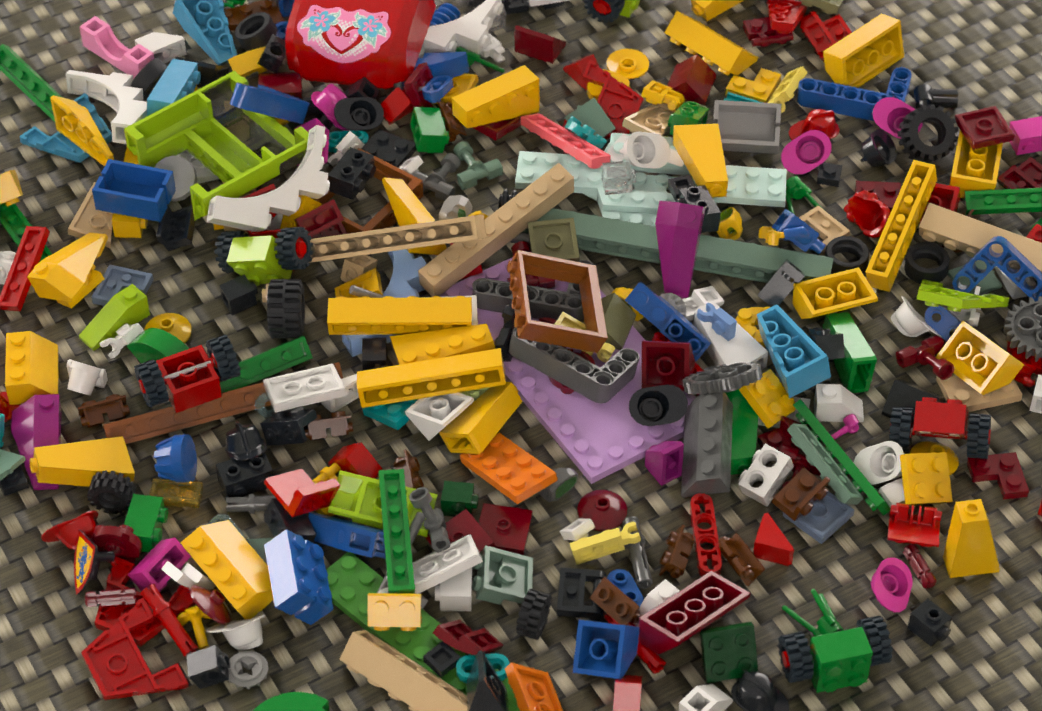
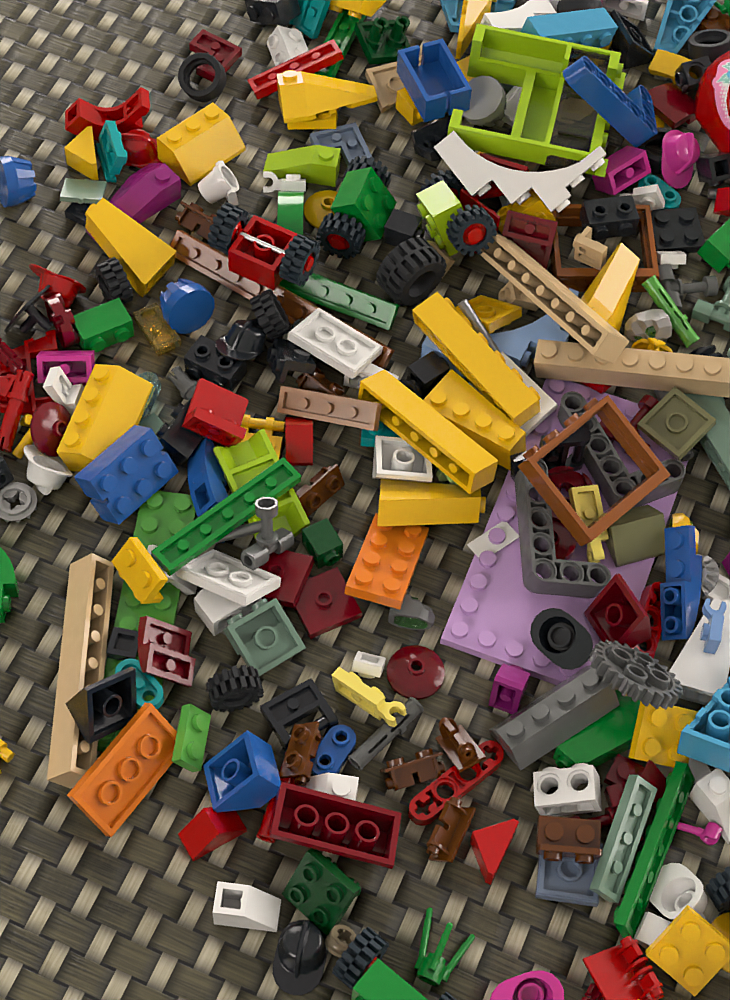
camera: 50 degrees right, 10 degrees up
black piece [334,97,384,131] -> none
none -> bright green plate [172,704,211,772]
none -> black tyre [250,289,292,341]
none -> medium nougat plate [277,386,382,431]
none -> brick [316,156,397,259]
none -> dark tan bush [325,925,356,958]
none -> dark green plate [354,16,411,65]
none -> reddish brown hinge [435,717,486,772]
none -> white sticker [467,521,519,558]
none -> tan bracket [573,226,608,270]
none -> bright green pin [642,275,700,348]

